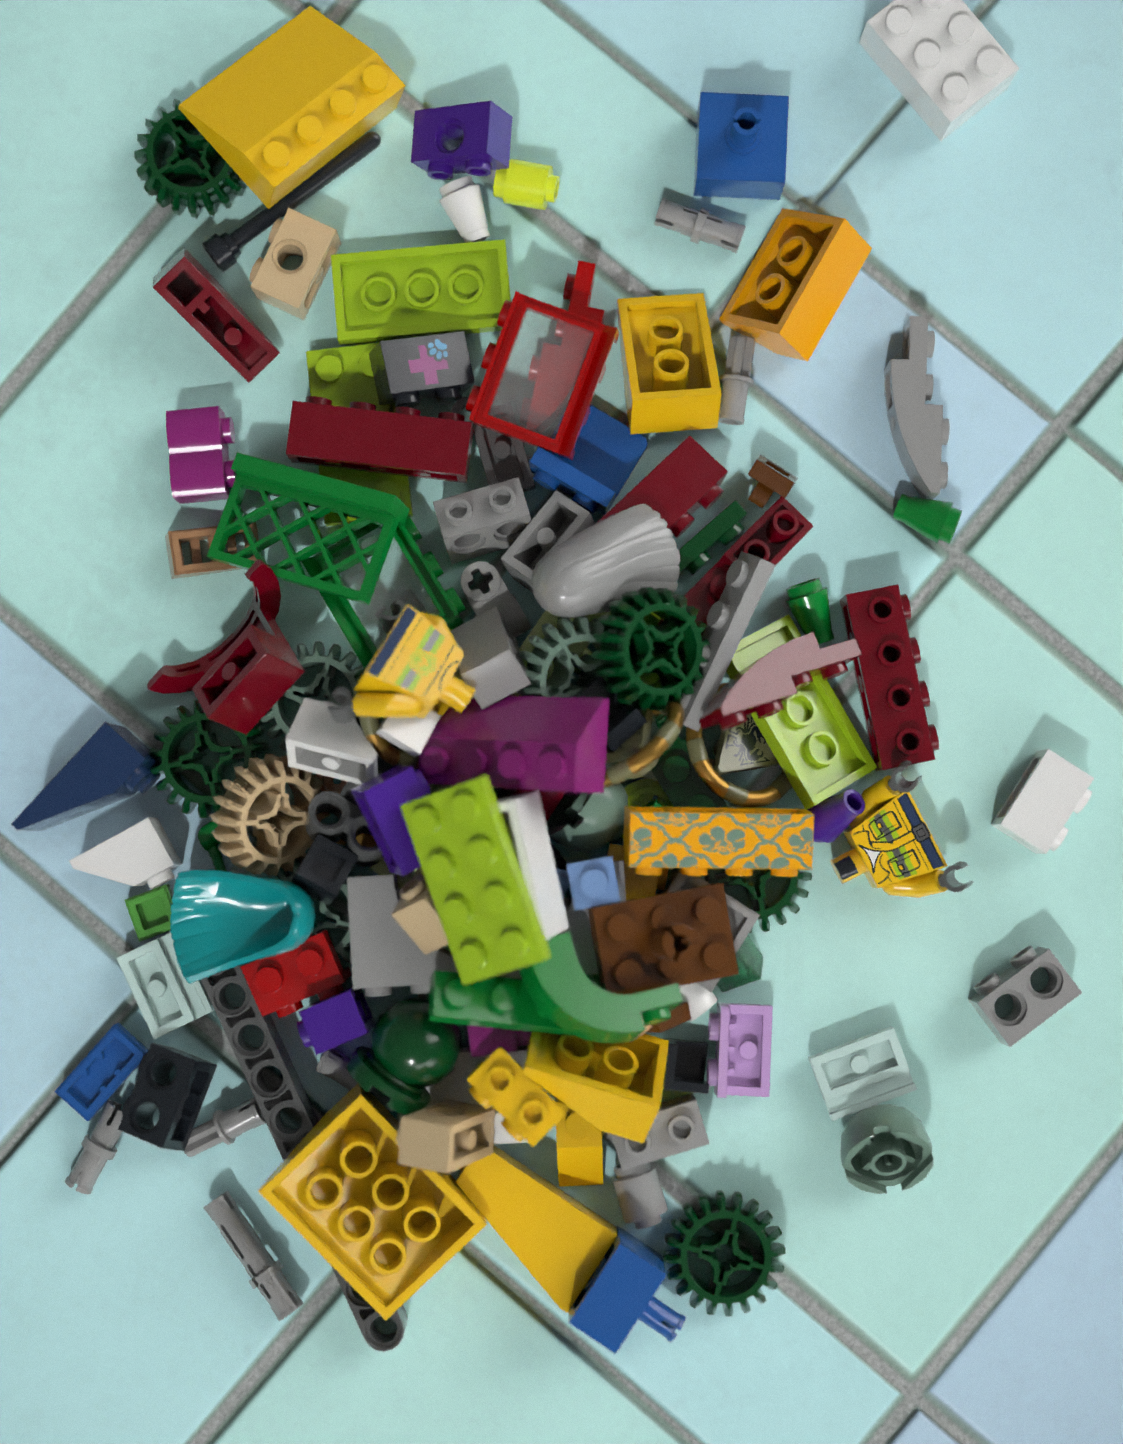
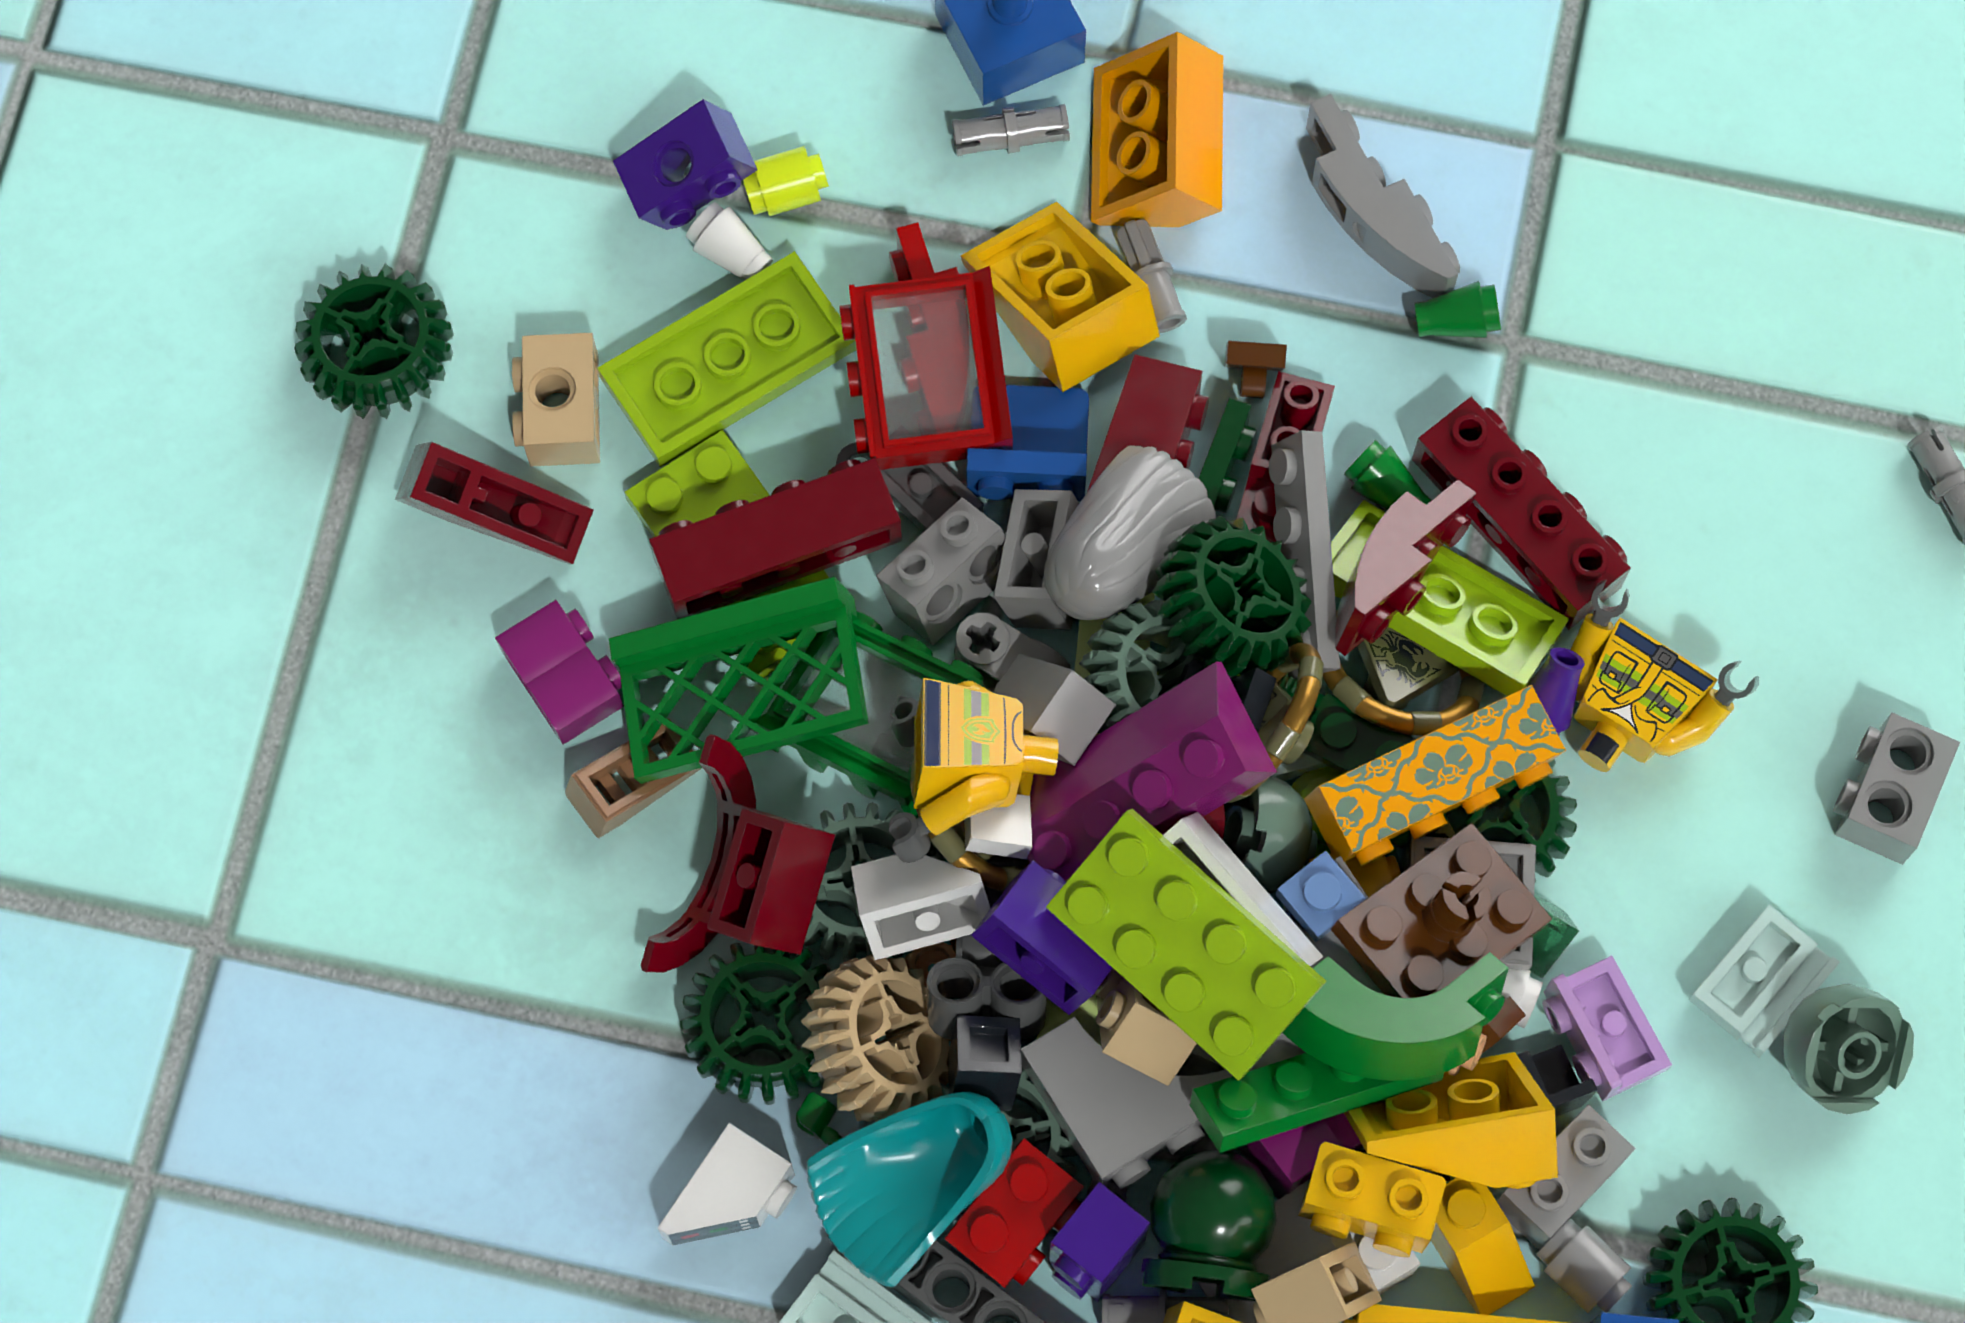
camera: 30 degrees left, 15 degrees down
dark blue slope [11,722,162,831] -> none
bright green tile [124,884,173,942] -> none
yellow slope [178,6,405,209] -> none
black piece [201,131,381,272] -> none
brick [369,331,475,408] -> none
white piece [991,749,1094,854] -> none

